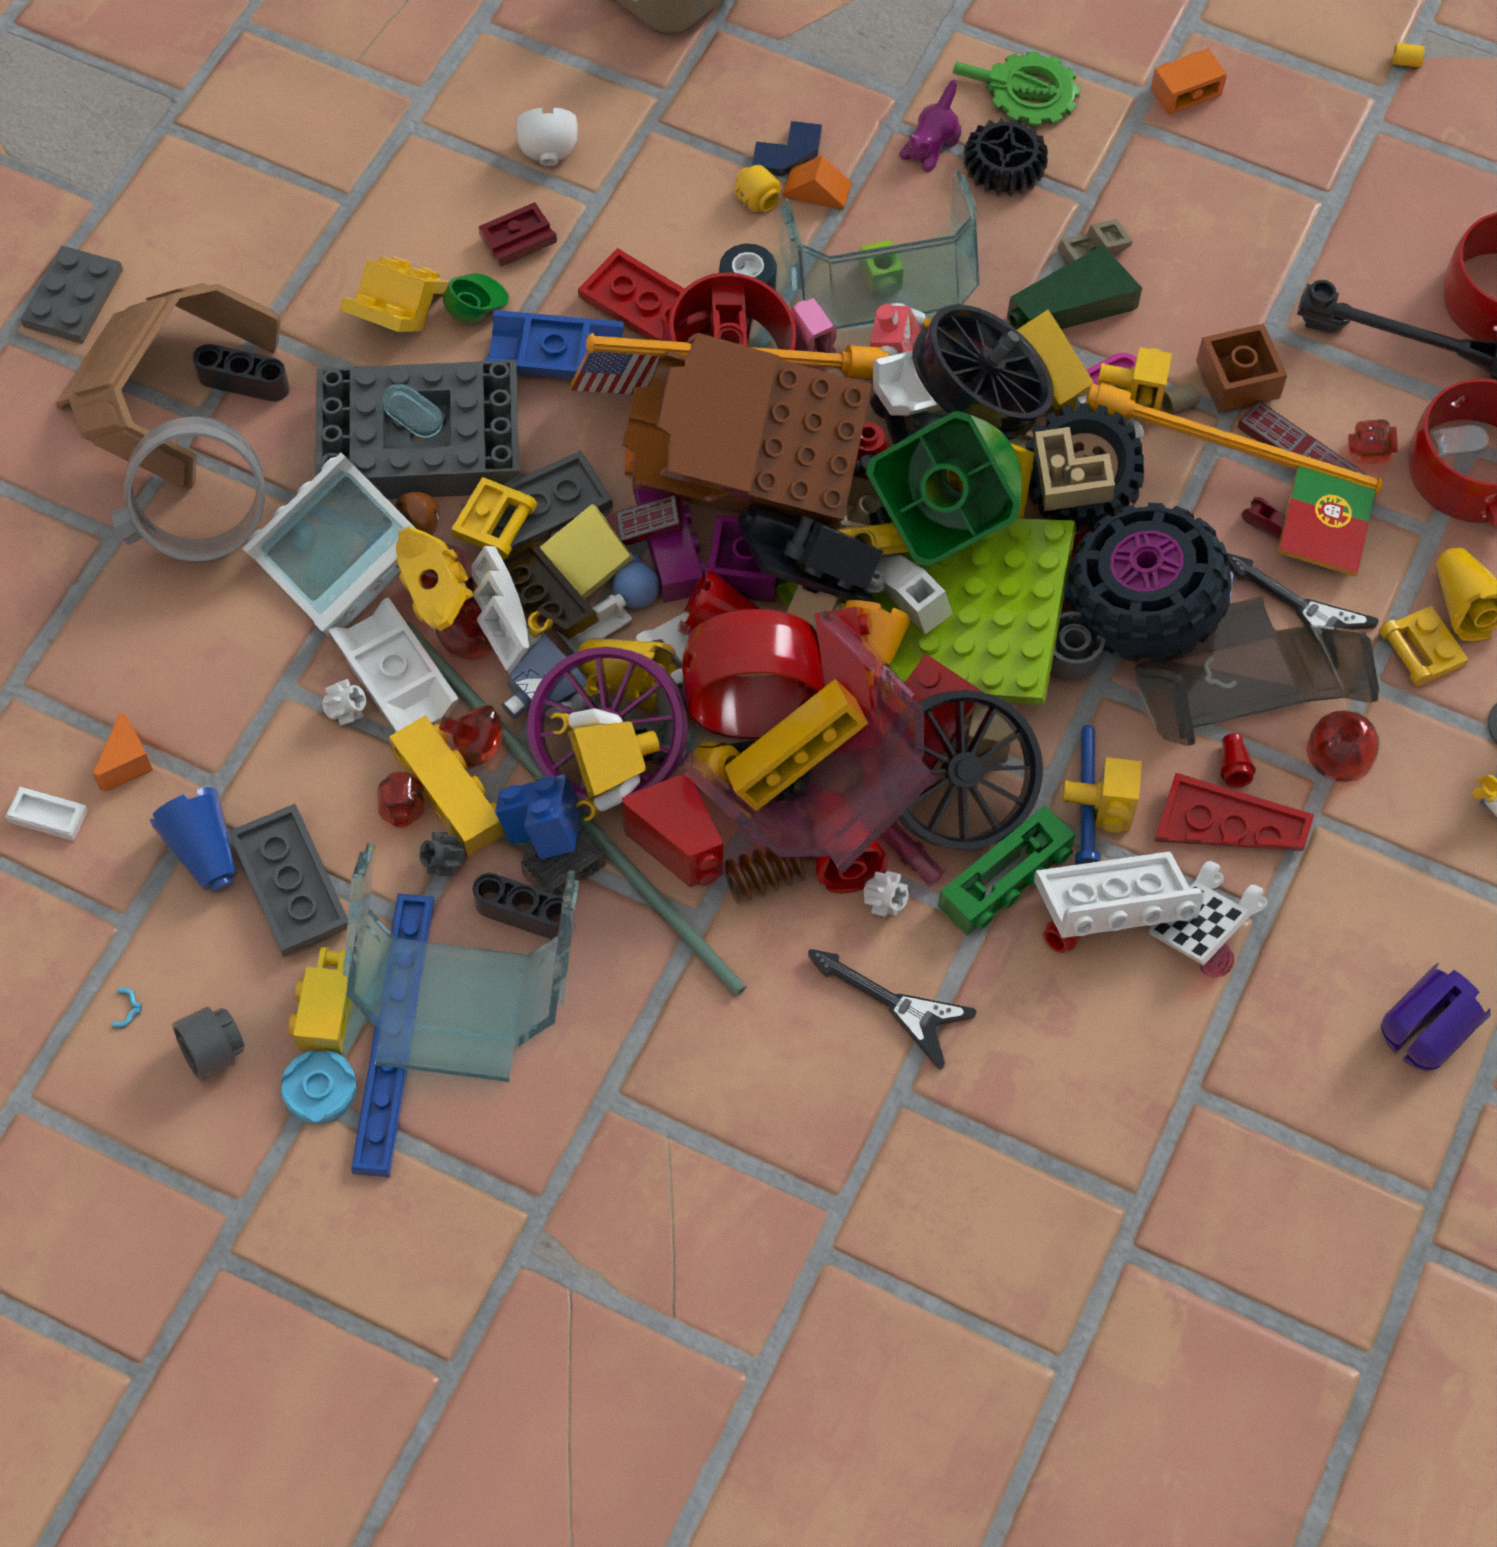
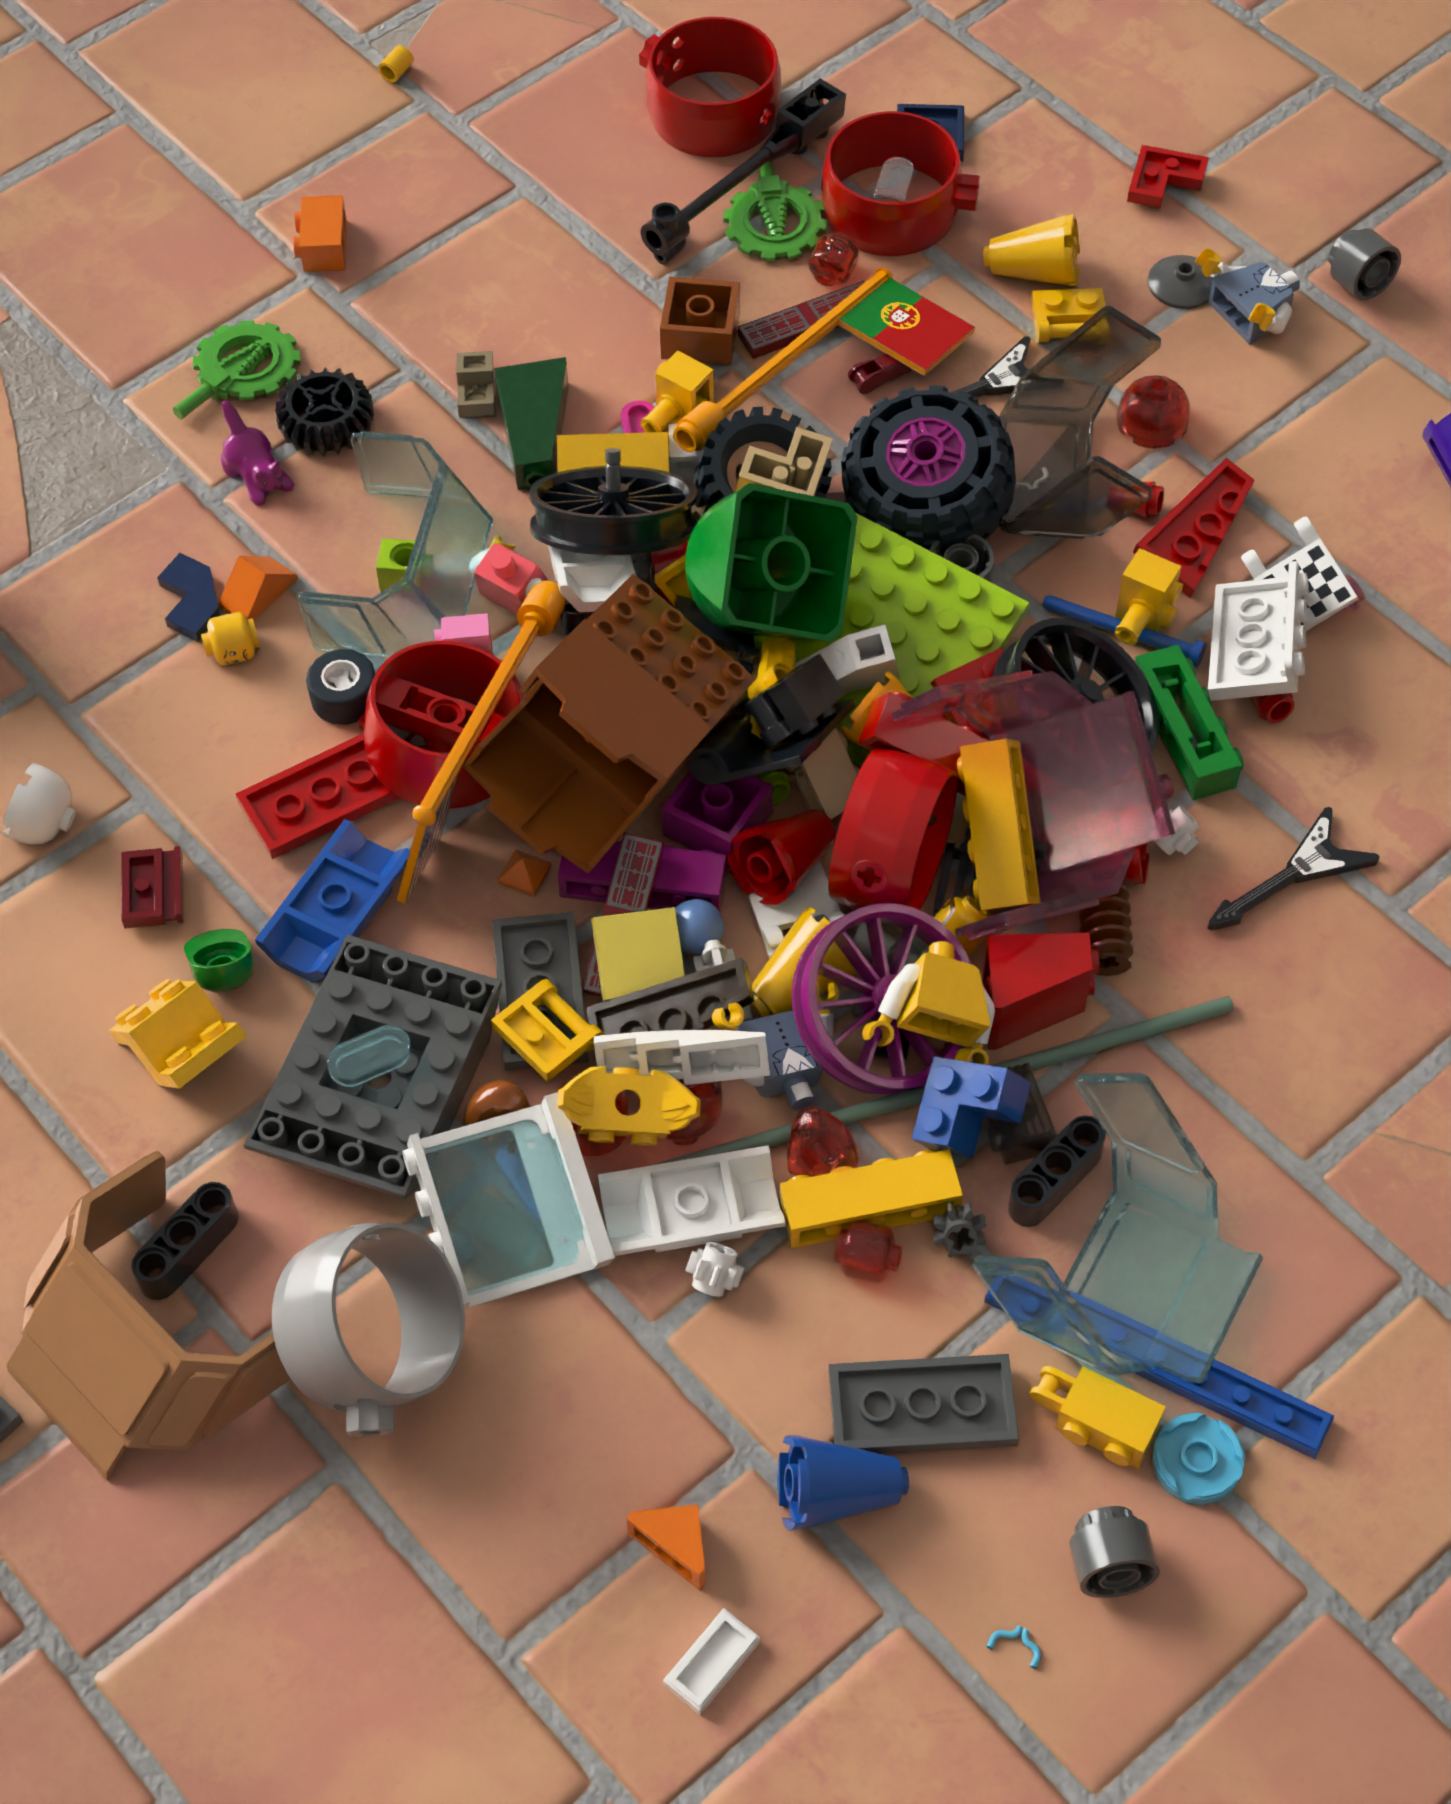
camera: 65 degrees left, 5 degrees down
none -> bright green bar [723,150,827,261]

